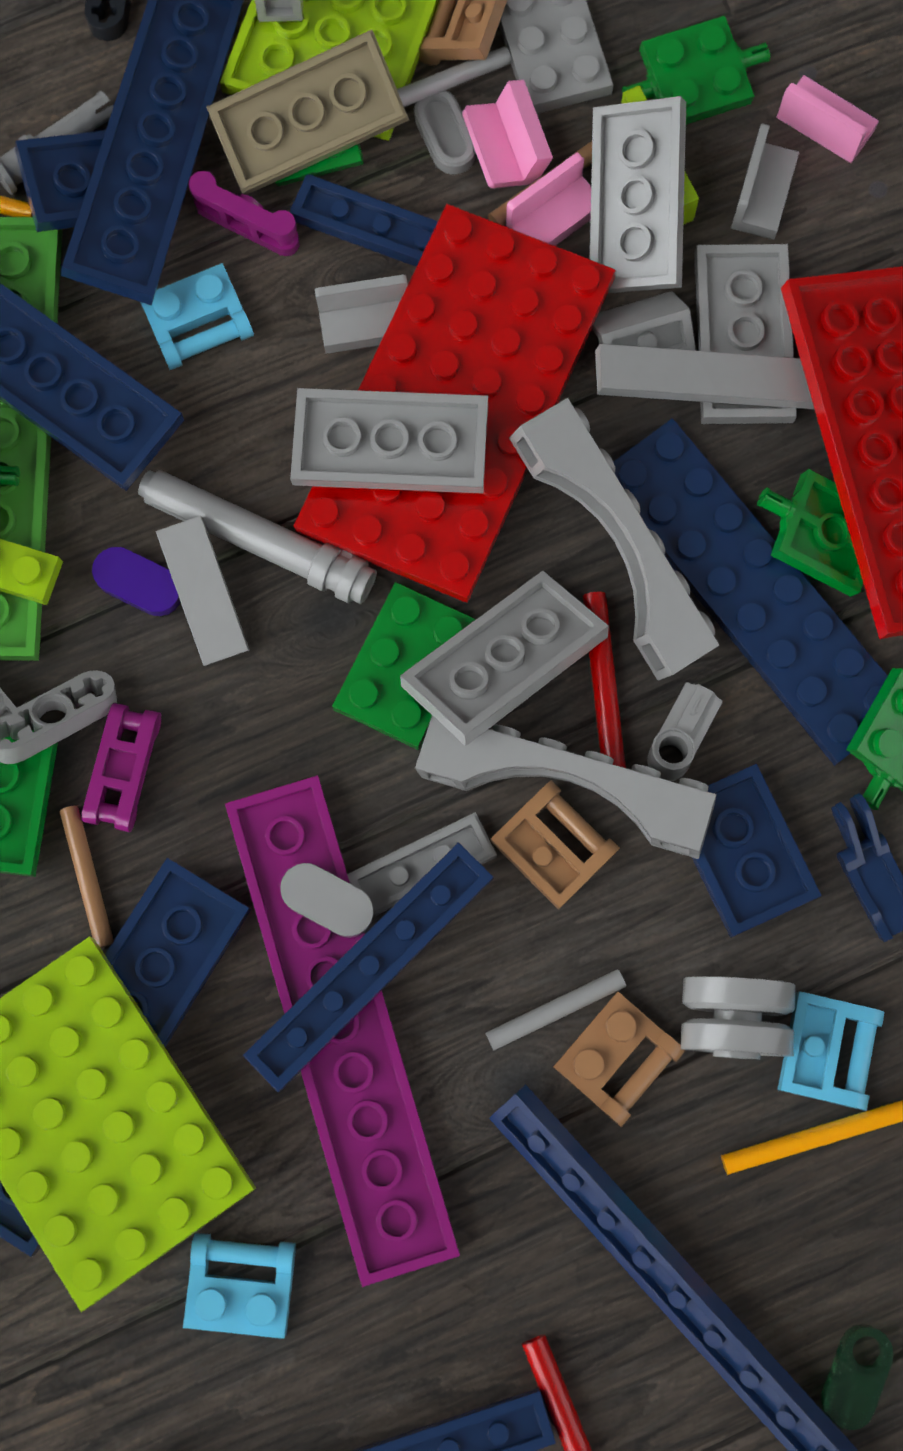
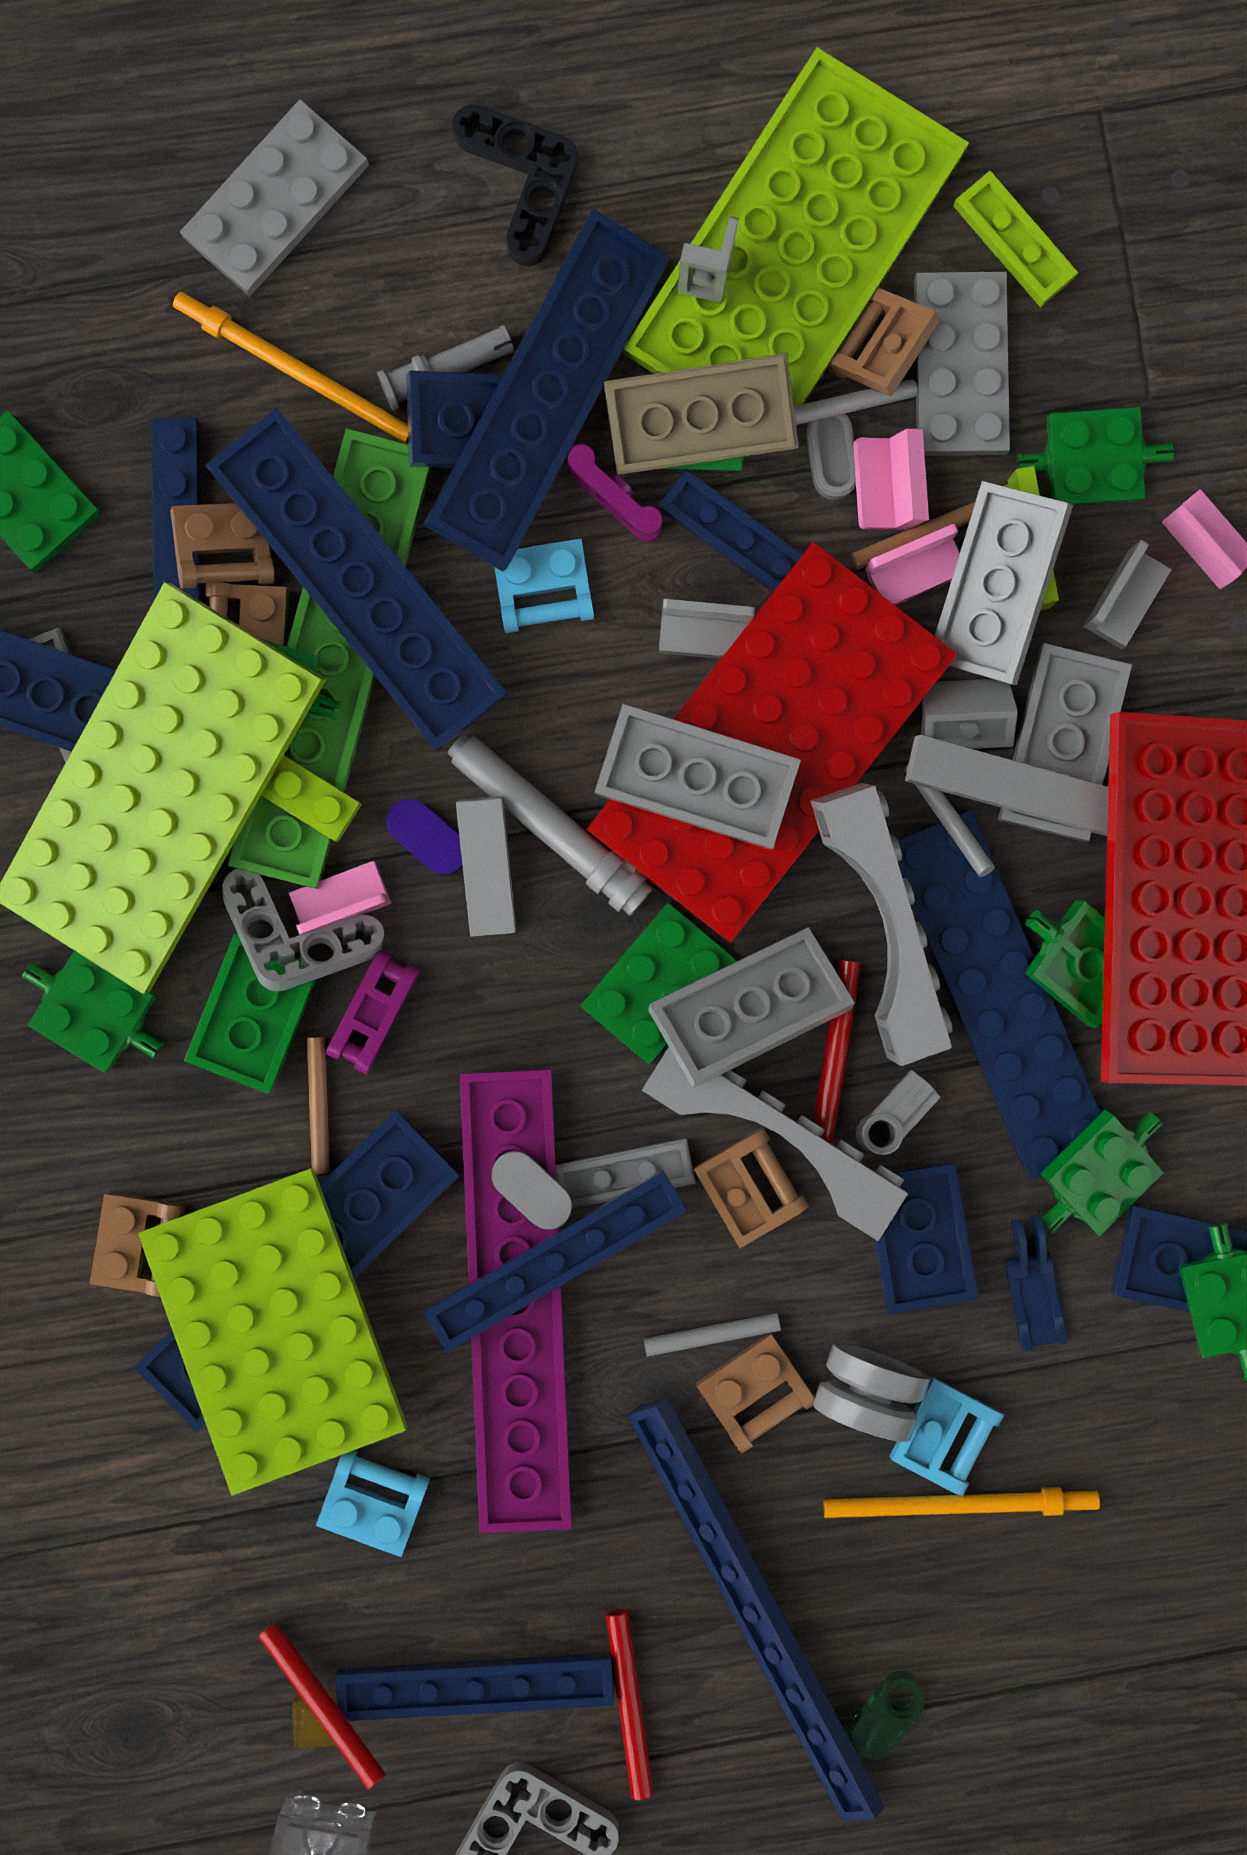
camera: 10 degrees right, 10 degrees up
none -> bright pink panel [289,861,392,935]
none -> light grey bar [905,764,995,877]

